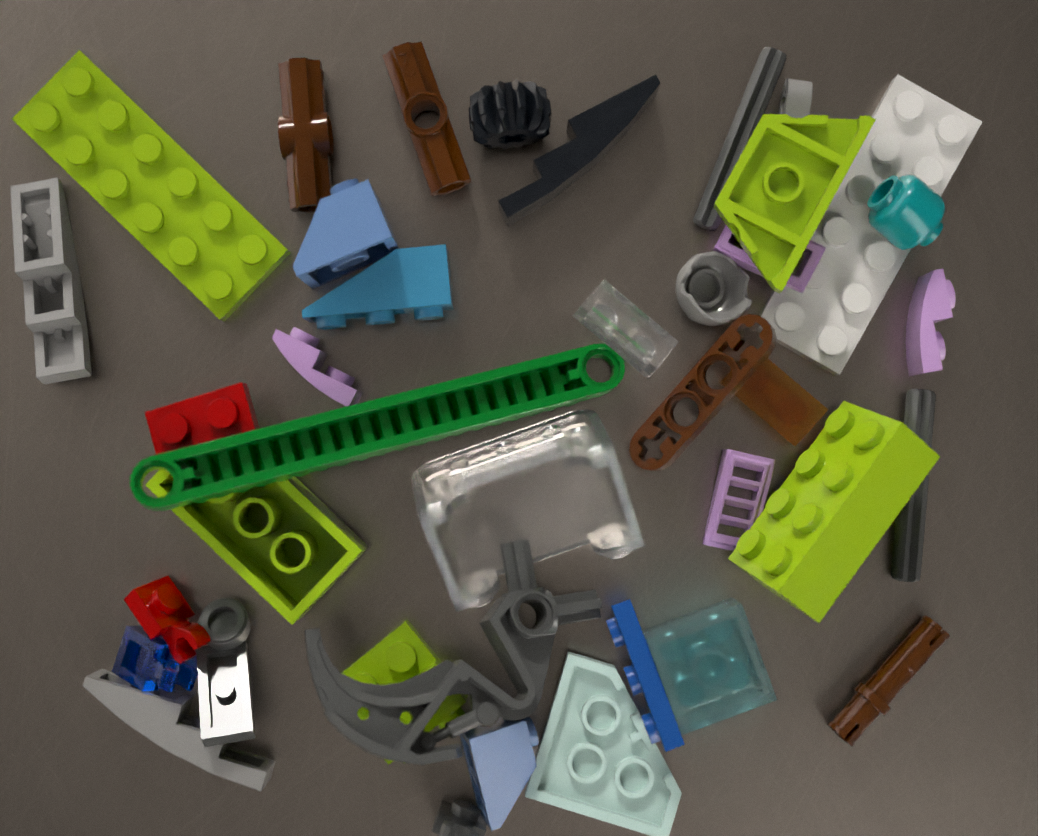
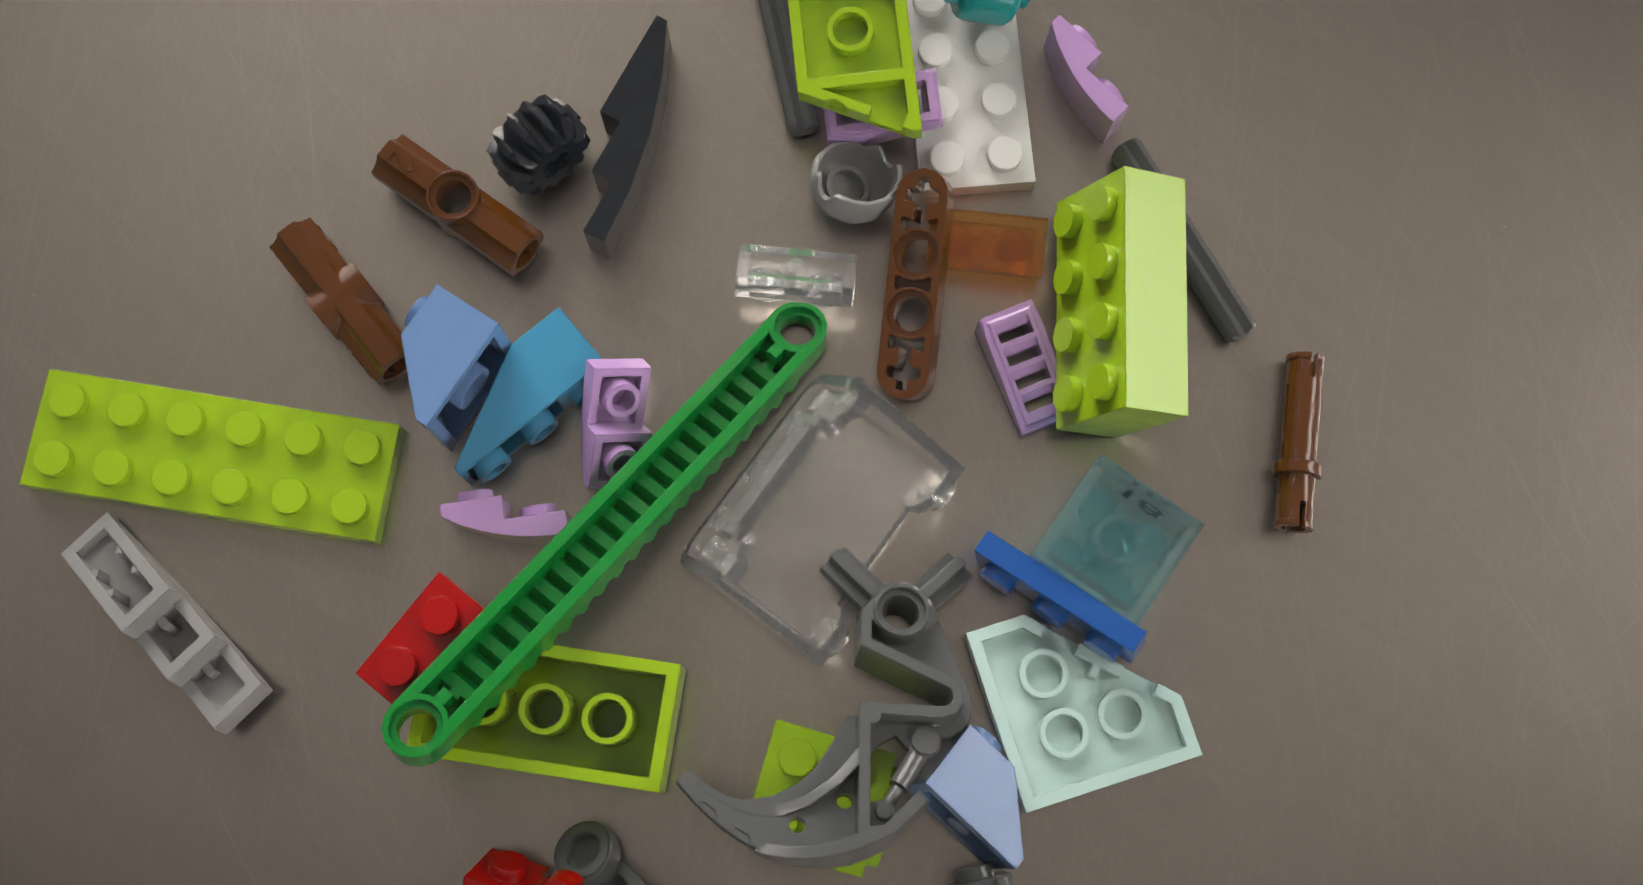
camera: 40 degrees left, 10 degrees down
none -> lavender slope [581,358,652,490]

